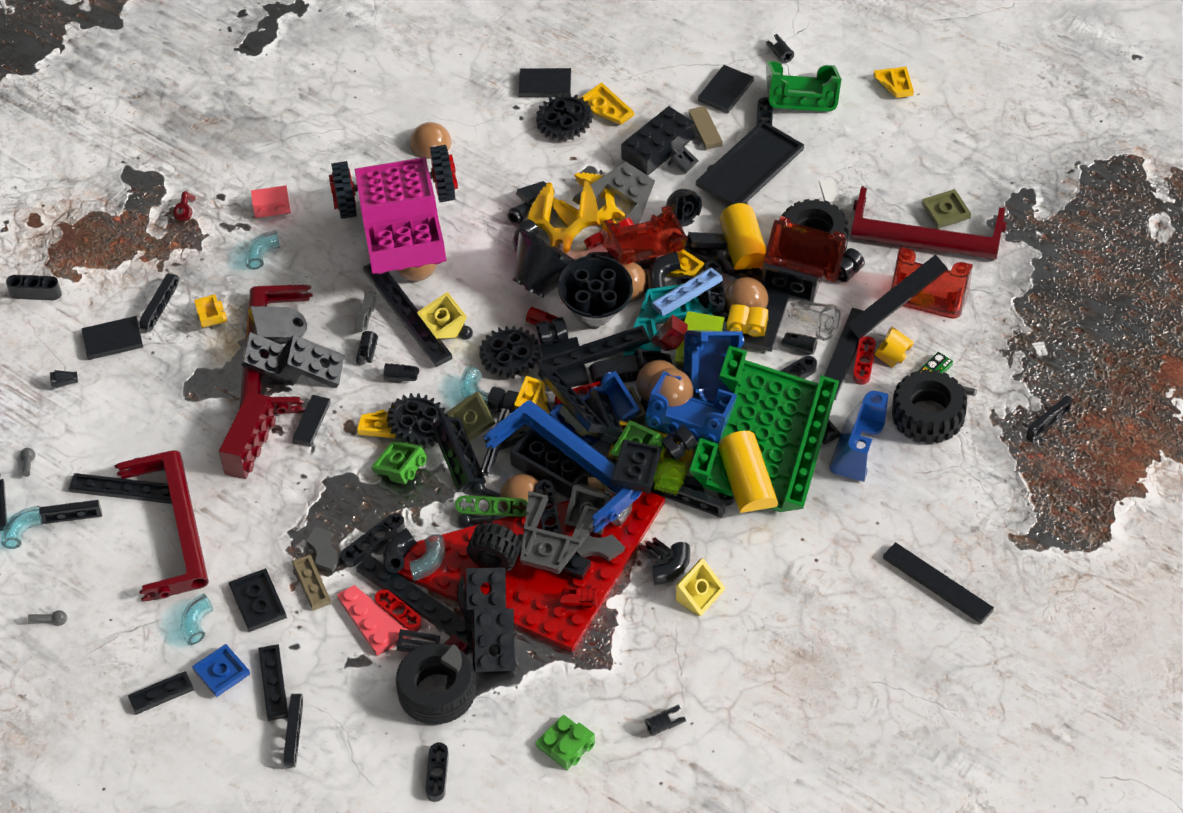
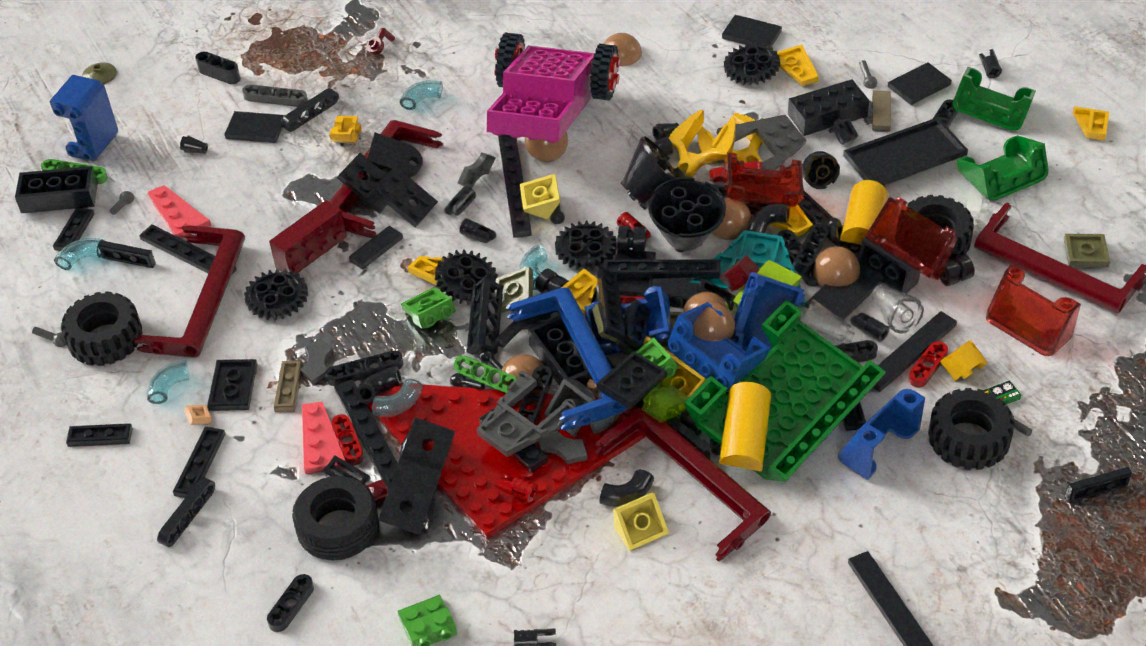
camera: 25 degrees right, 5 degrees down
blue plate [192,644,250,698] -> none
coral brick [251,185,291,218] -> none
dark grey tile [441,644,462,673] -> none
black tyre [466,523,522,572] -> none
black tile [516,181,555,204] -> none
black tile [638,537,674,565] -> none
light blue tile [651,268,723,316] -> none
black wheel [660,424,698,461] -> none
black tile [687,232,727,249] -> none
yellow brick [727,304,768,337] -> none
black tile [847,254,948,340] -> none
none -> black tyre [61,291,143,366]
none -> coral wing [148,185,211,238]
none -> light nougat tile [185,404,212,425]
none -> dark grey beam [242,85,308,107]
none -> black gear [244,268,308,321]
none -> dark red piece [595,405,771,562]
none -> clear cone [802,299,855,345]
none -> dark grey bar [859,60,877,89]
none -> green windscreen [957,135,1049,201]

